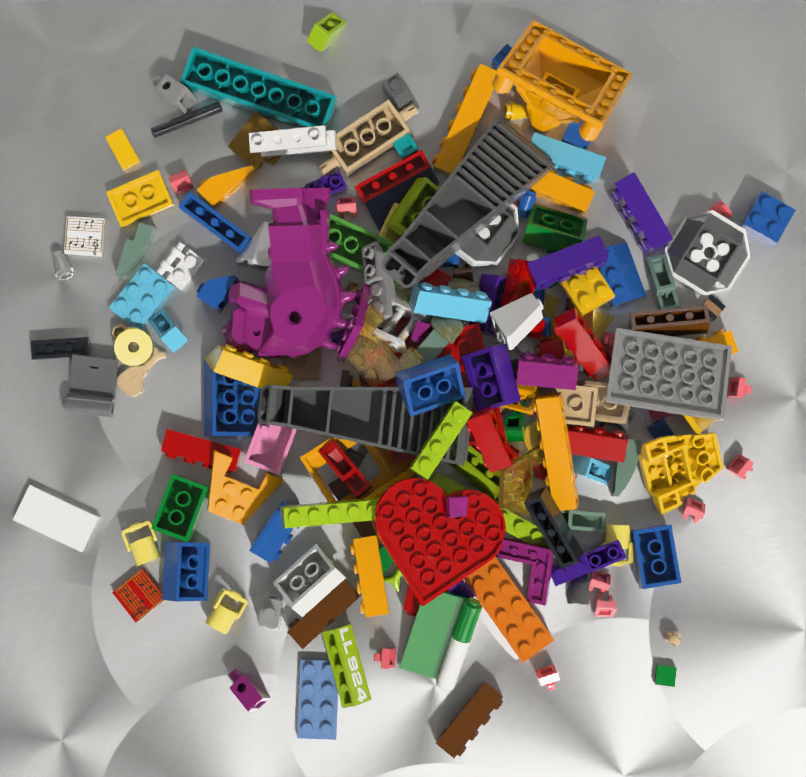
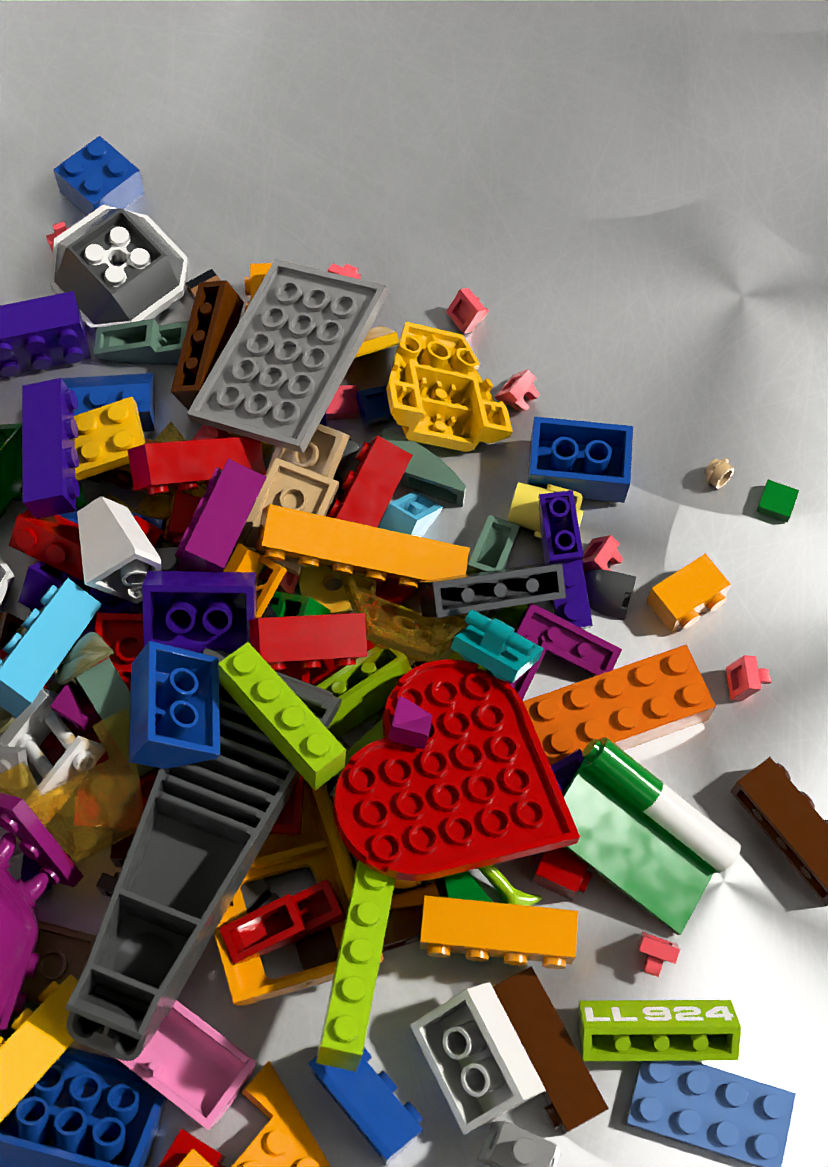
camera: 80 degrees left, 20 degrees down
coral tile [594,595,616,617] -> none
none -> teal plate [450,609,544,683]
none -> light orange brick [646,553,731,632]

